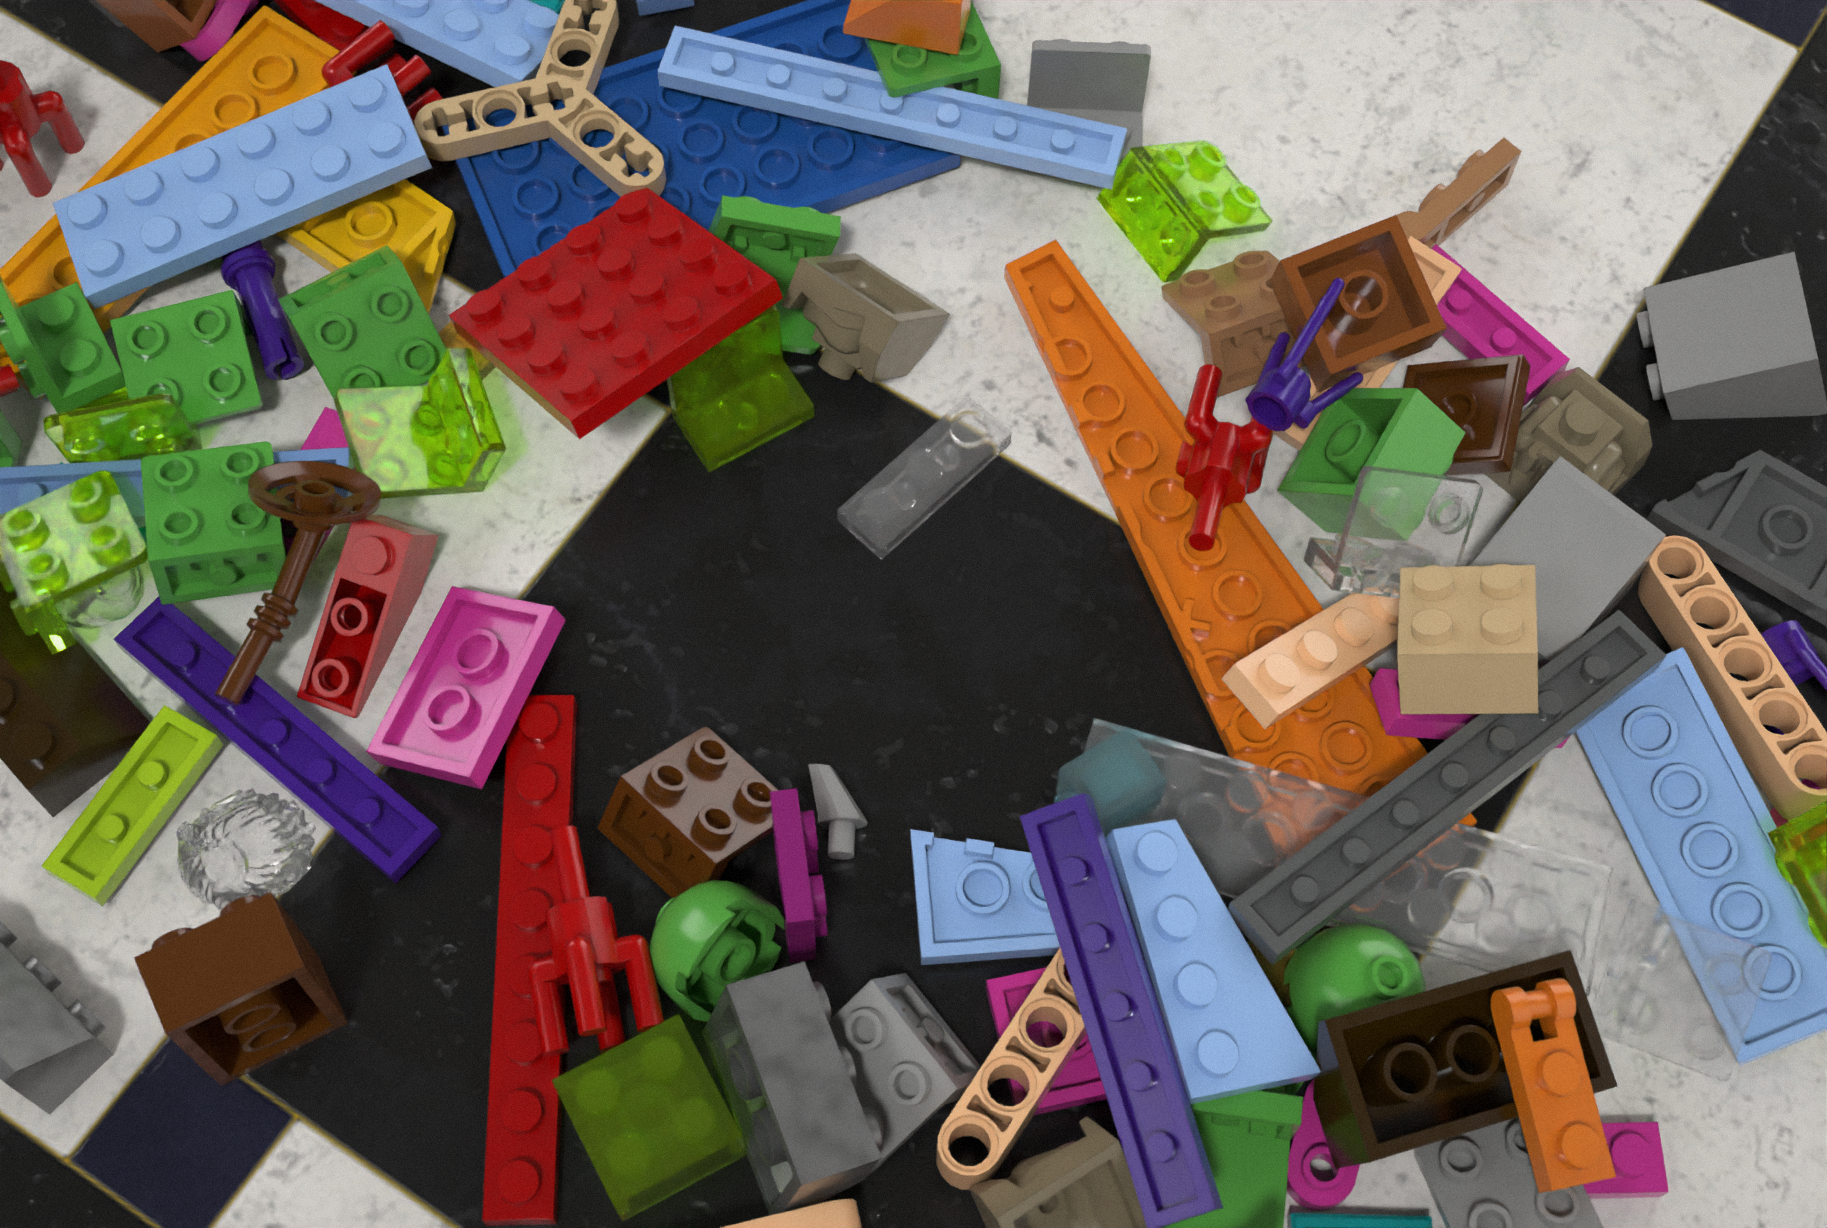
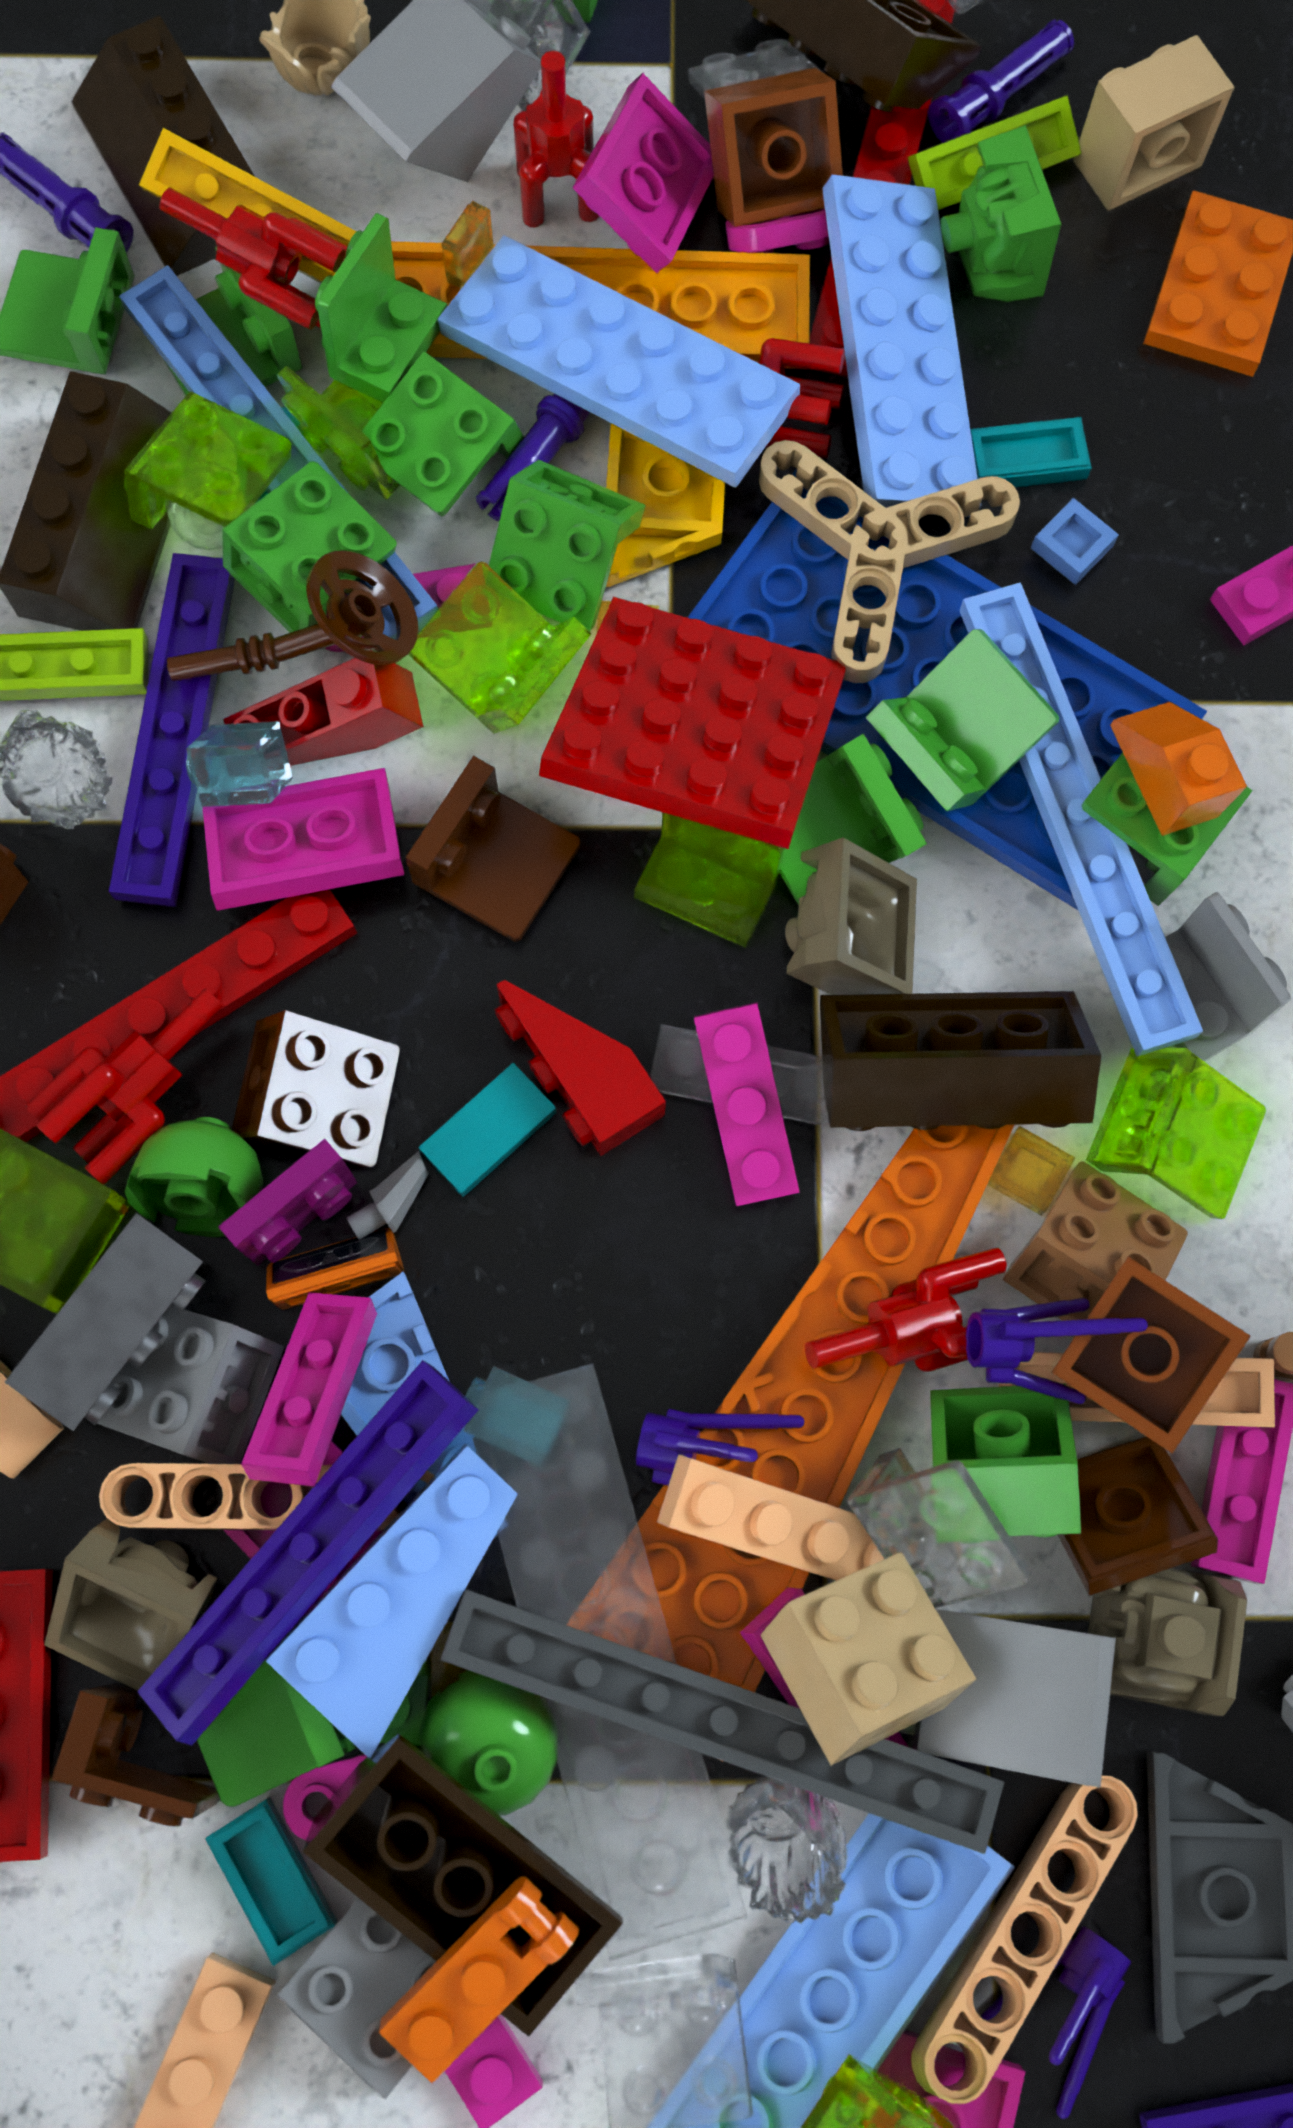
camera: 55 degrees right, 10 degrees up
none -> clear light blue brick [186,721,293,807]
none -> dark pink plate [241,1292,377,1487]
none -> orange slope [266,1228,404,1310]
none -> reddish brown bracket [405,755,580,942]
none -> teal tile [418,1063,557,1197]
none -> clear yellow tile [441,201,494,289]
none -> red slope [494,980,666,1156]
none -> dark pink plate [572,73,714,273]
none -> dark purple plant [636,1409,805,1486]
none -> dark pink plate [694,1002,800,1206]
none -> clear hair [725,1777,848,1924]
none -> dark brown slope [820,991,1102,1131]
none -> bright green bracket [866,629,1059,811]
none -> clear yellow tile [987,1126,1075,1216]

